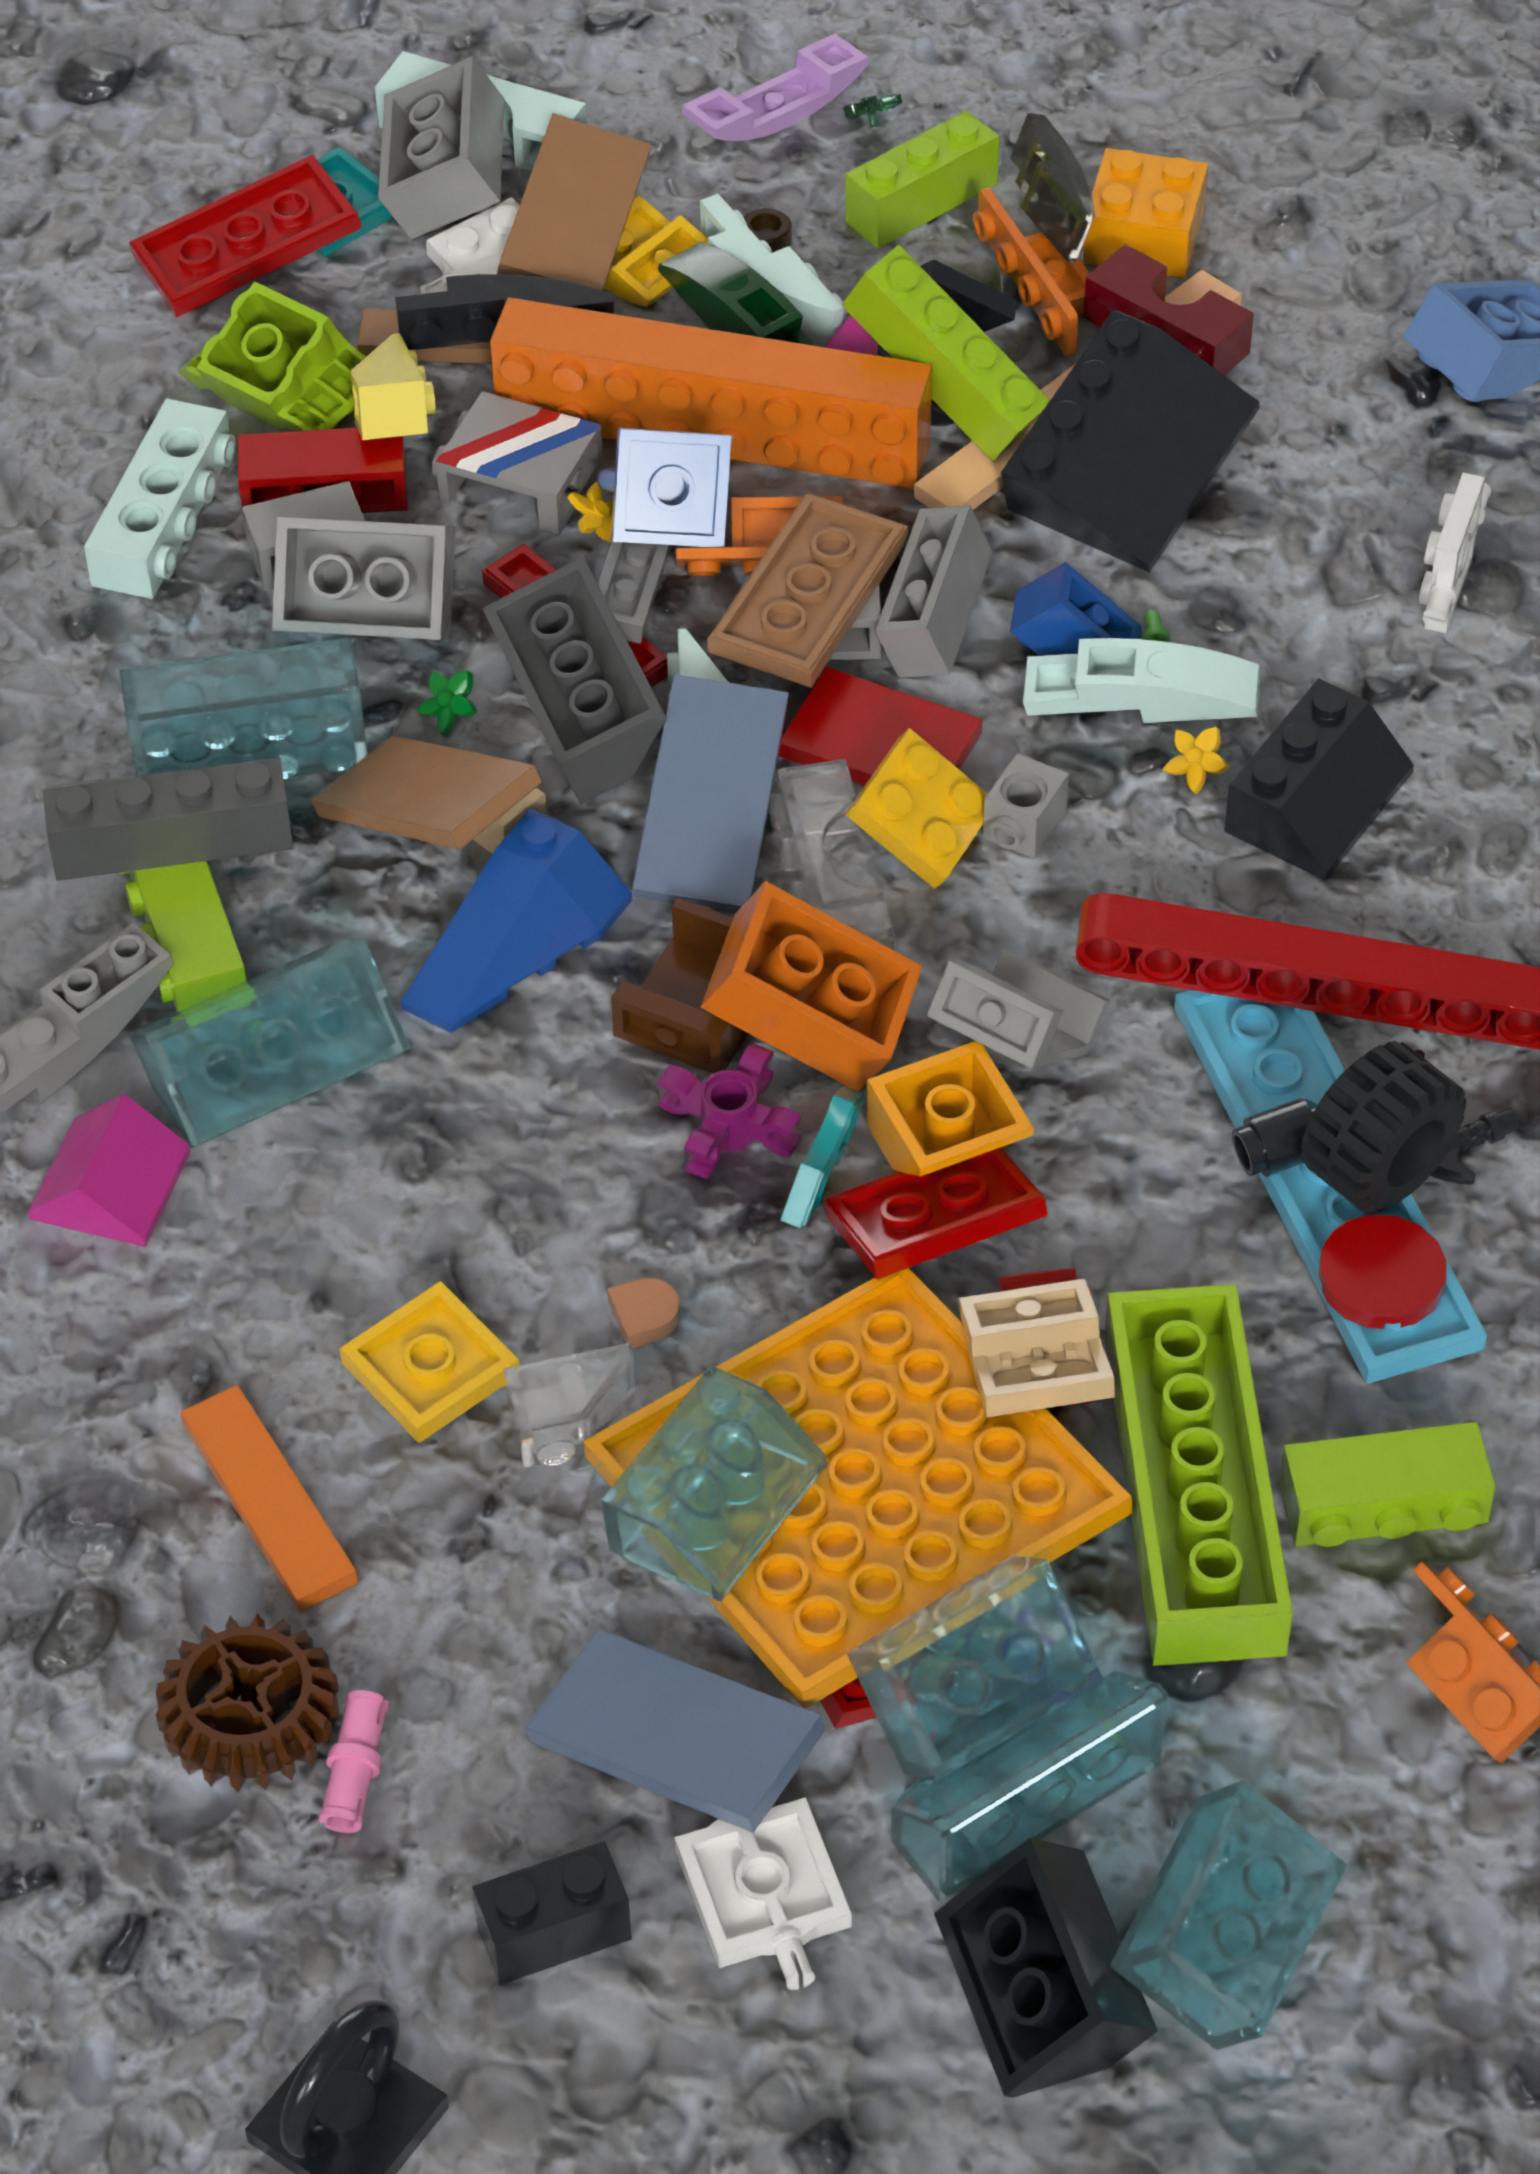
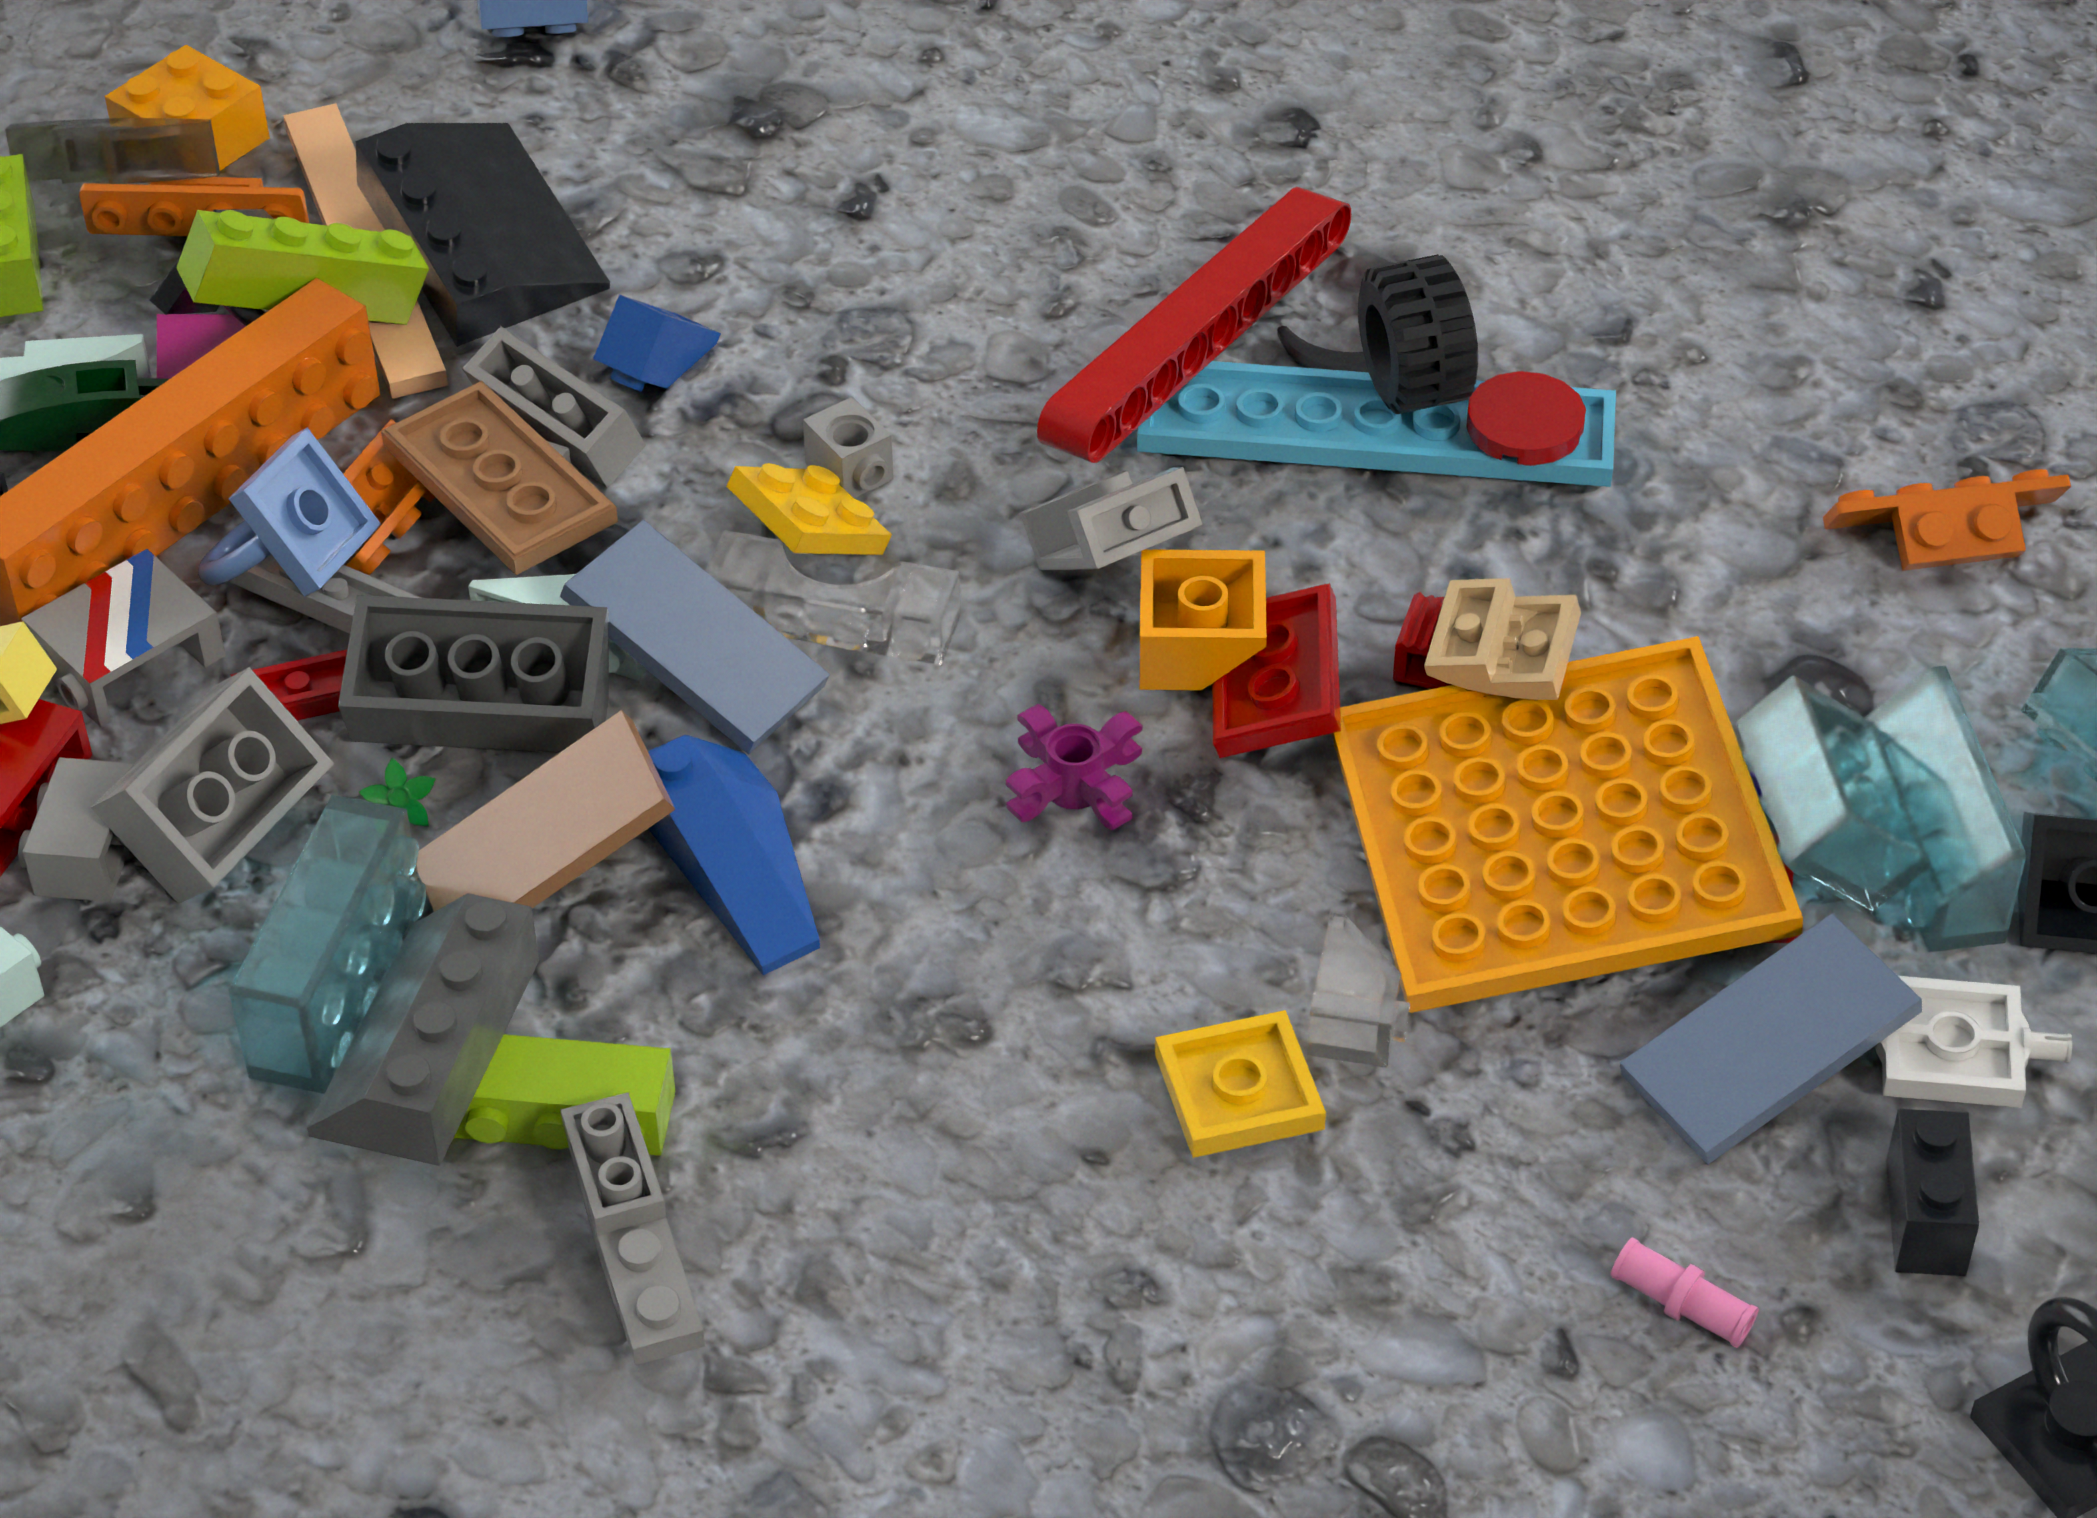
camera: 65 degrees left, 5 degrees down
dark pink slope [28,1093,190,1247] -> none
clear light blue slope [129,937,411,1148] -> none
reddish brown gear [156,1613,340,1792] -> none
orange tile [180,1385,358,1613] -> none
yellow plant [567,481,613,543] -> none
clear light blue slope [601,1365,828,1602] -> none
nougat tile [607,1278,680,1350] -> none
reddish brown panel [611,898,749,1074] -> none
orange brick [700,881,923,1091] -> none
red tile [778,667,983,786] -> none
teal tile [780,1085,866,1228] -> none
light aqua slope [1023,638,1260,723] -> none
dark red arch [1083,244,1254,376] -> none
lime brick [1104,1284,1293,1666] -> none
bright green piece [1142,610,1170,642] -> none
yellow plant [1162,727,1230,795] -> none
black slope [1224,678,1414,881] -> none
black brick [1232,1098,1317,1177] -> none
lime brick [1279,1422,1496,1547] -> none
white plate [1418,472,1491,633] -> none

